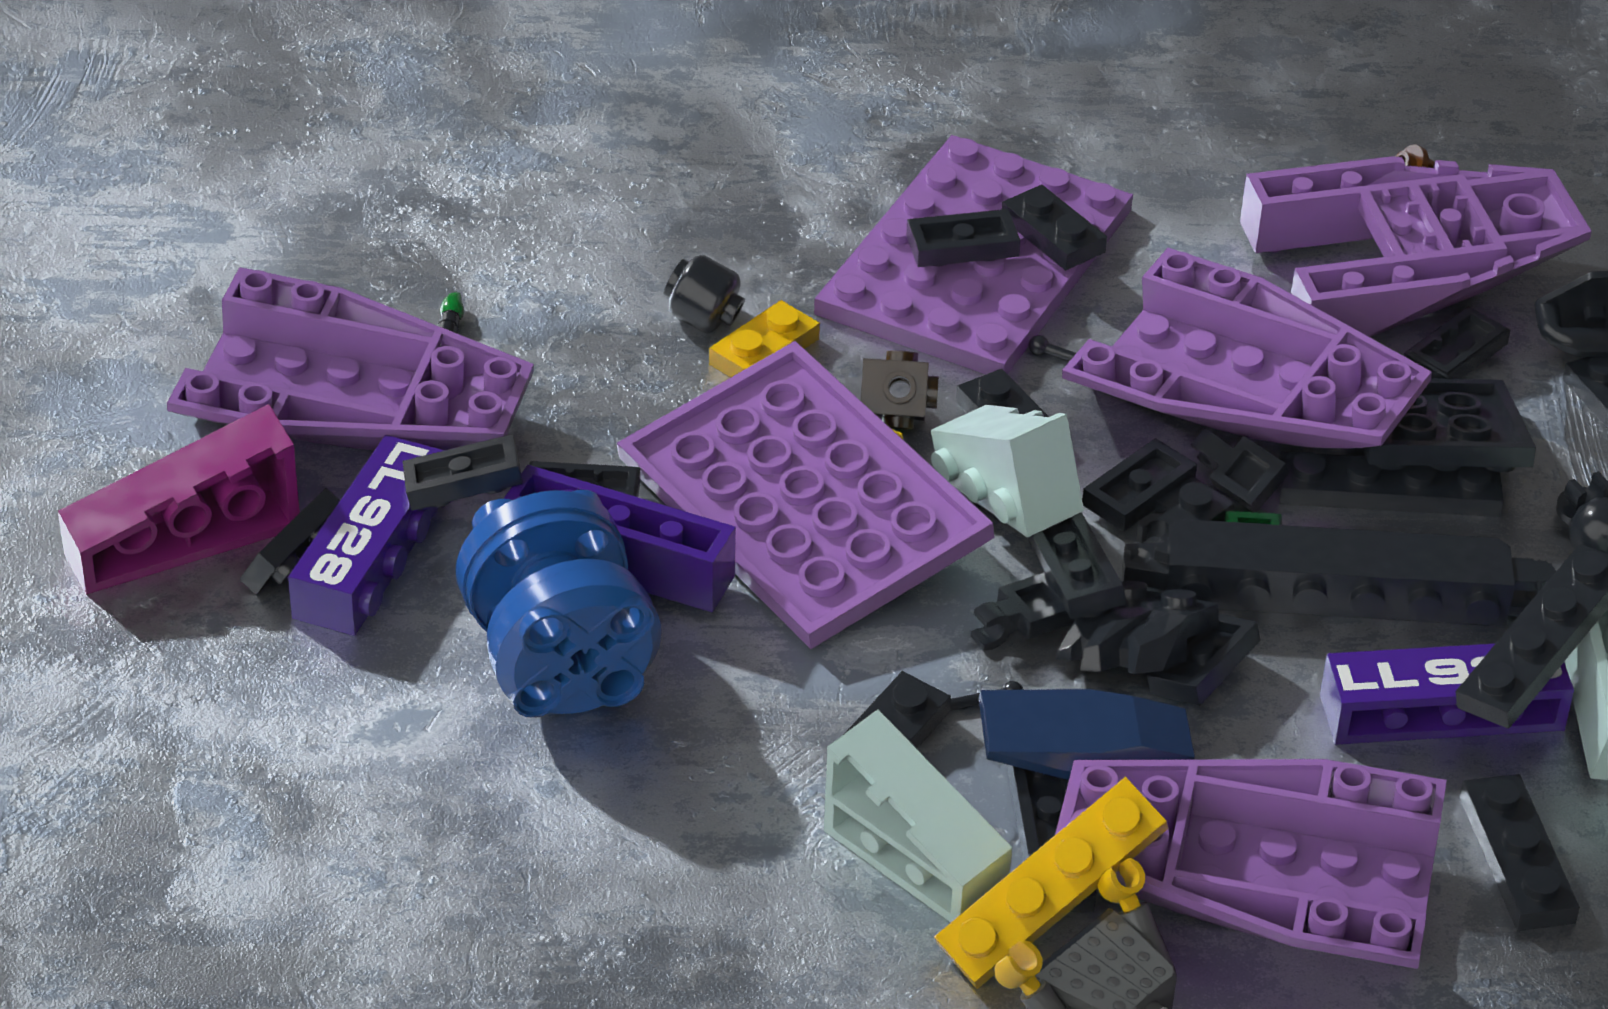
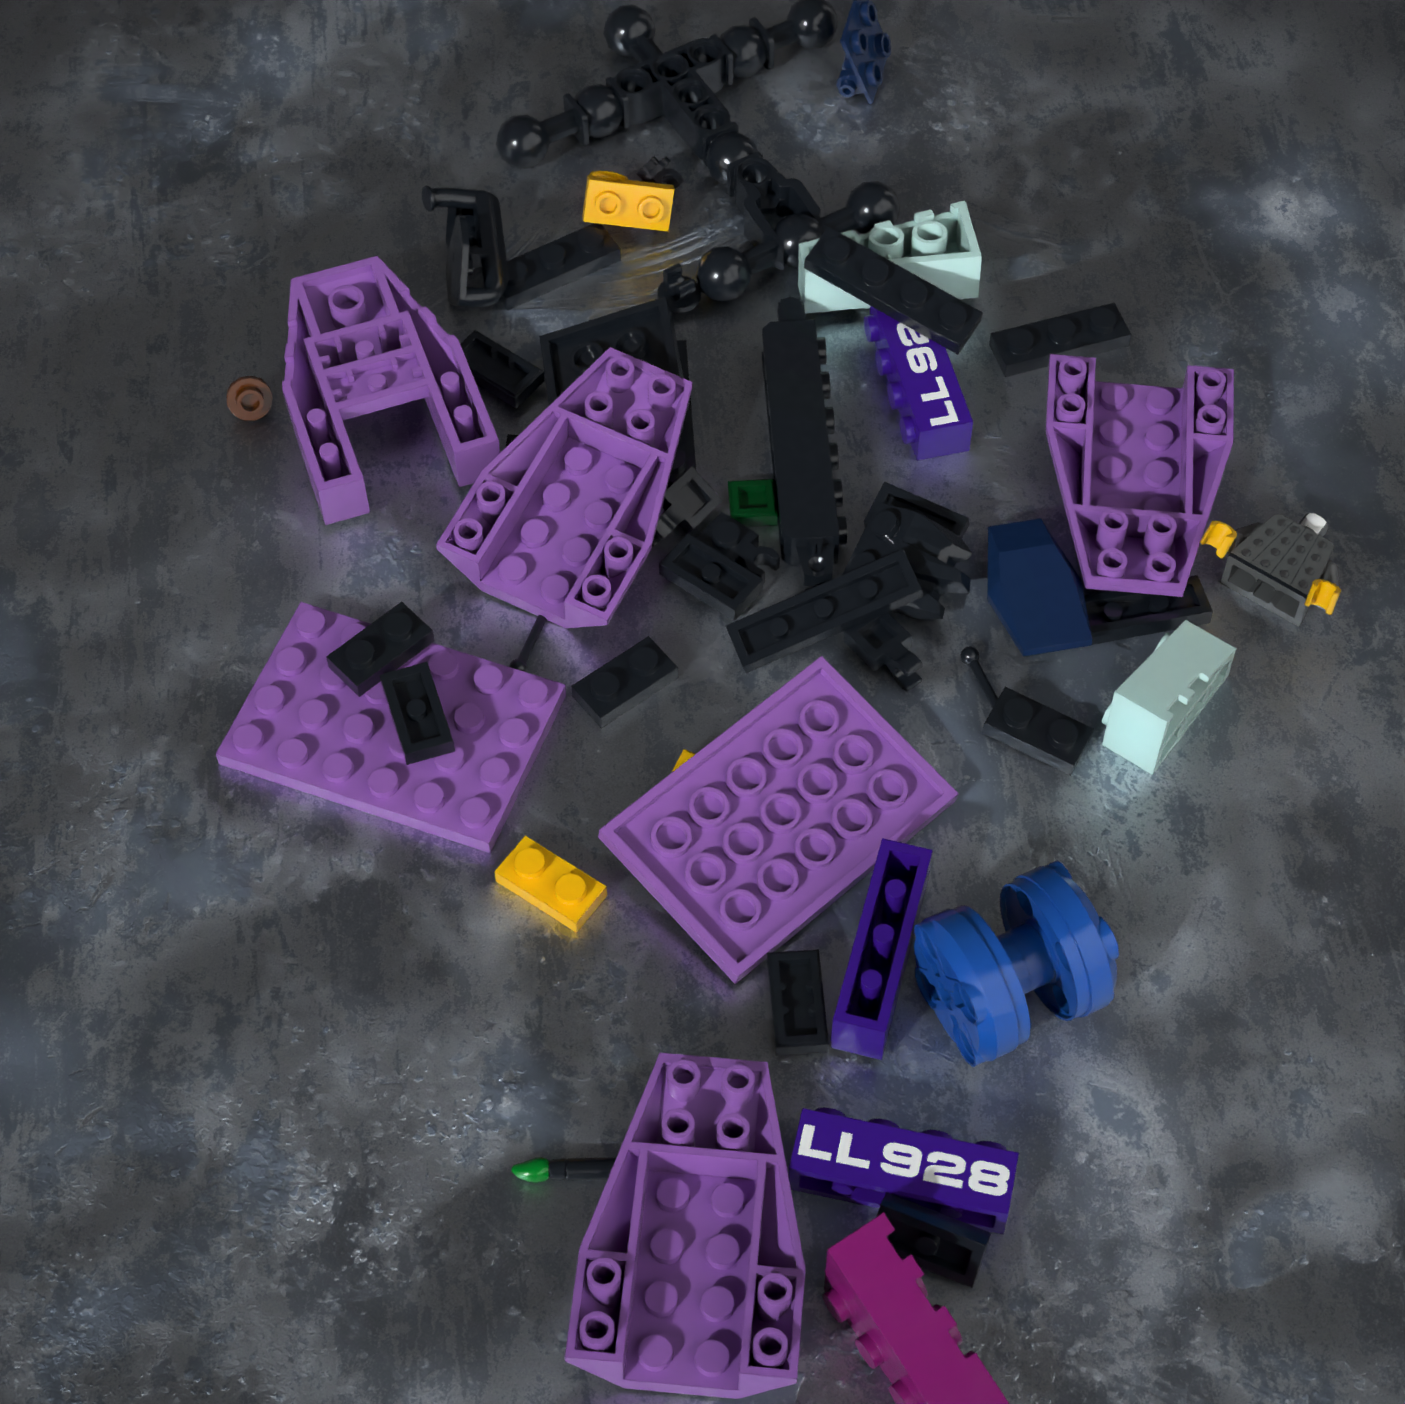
camera: 95 degrees left, 15 degrees up
black plate [403,434,523,511] -> none
black head [663,255,745,333] -> none
dark brown brick [861,350,939,429] -> none
light aqua wedge [931,405,1084,538] -> none
yellow plate [934,776,1168,989] -> none

